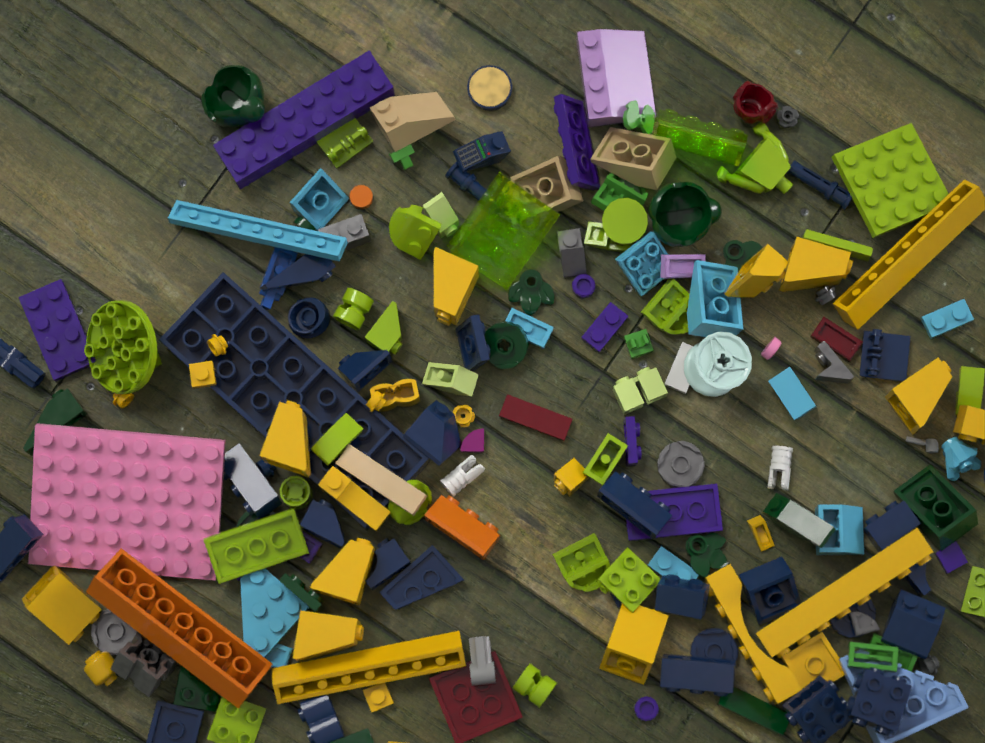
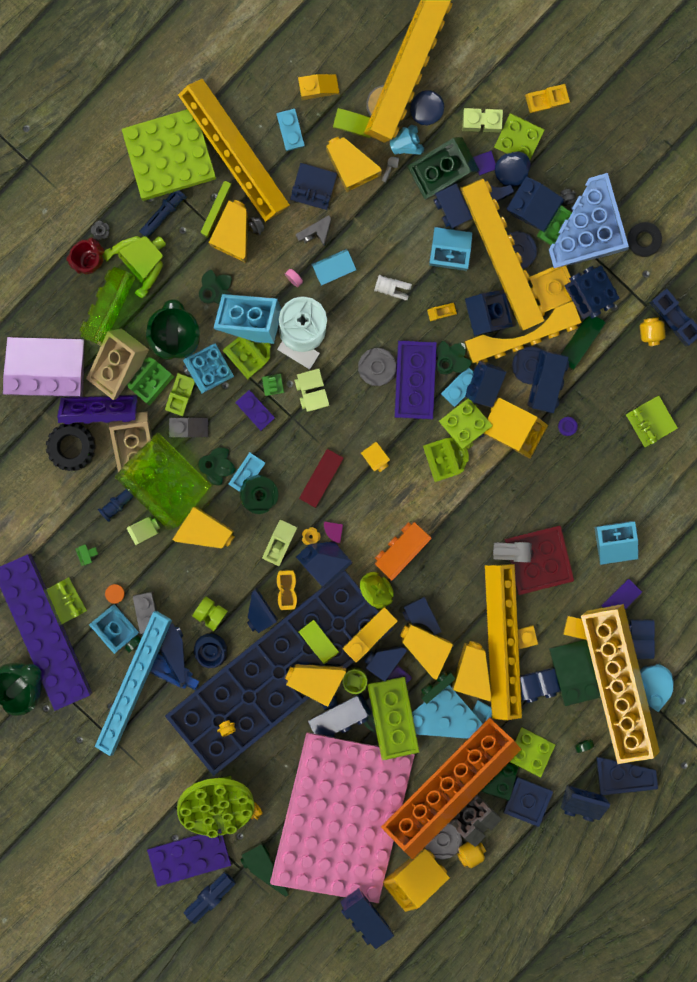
camera: 85 degrees left, 10 degrees up
yellow plate [189,361,216,389] -> none
tan tile [336,444,427,516] -> none
lime slope [365,301,403,355] -> none
yellow plate [366,391,387,412] -> none
tan slope [370,92,456,152] -> none
dark blue wing [380,545,464,611] -> none
lime slope [389,205,442,260] -> none
white hinge [440,455,485,497] -> none
dark blue slope [453,131,511,172] -> none
dark blue plate [455,315,490,372] -> none
pearl gold tile [467,65,513,111] -> none
lime wheel [512,663,557,708] -> none
dark purple tile [572,274,595,298] -> none
lime slope [583,433,628,486] -> none
dark blue slope [597,471,672,540] -> none
lime tile [602,198,649,244] -> none
bright green piece [623,100,655,134] -> none
dark purple plate [623,416,641,467] -> none
lavender tile [661,254,706,278] -> none
yellow slope [724,244,789,298] -> none
slope [763,493,836,548] -> none
dark red tile [810,317,863,362] -> none
dark blue brick [845,667,912,736] -> none
bright green tile [847,642,898,673] -> none
flat silver tile [849,612,880,636] -> none
none -> black tyre [46,423,96,471]
none -> dark blue piece [495,152,531,186]

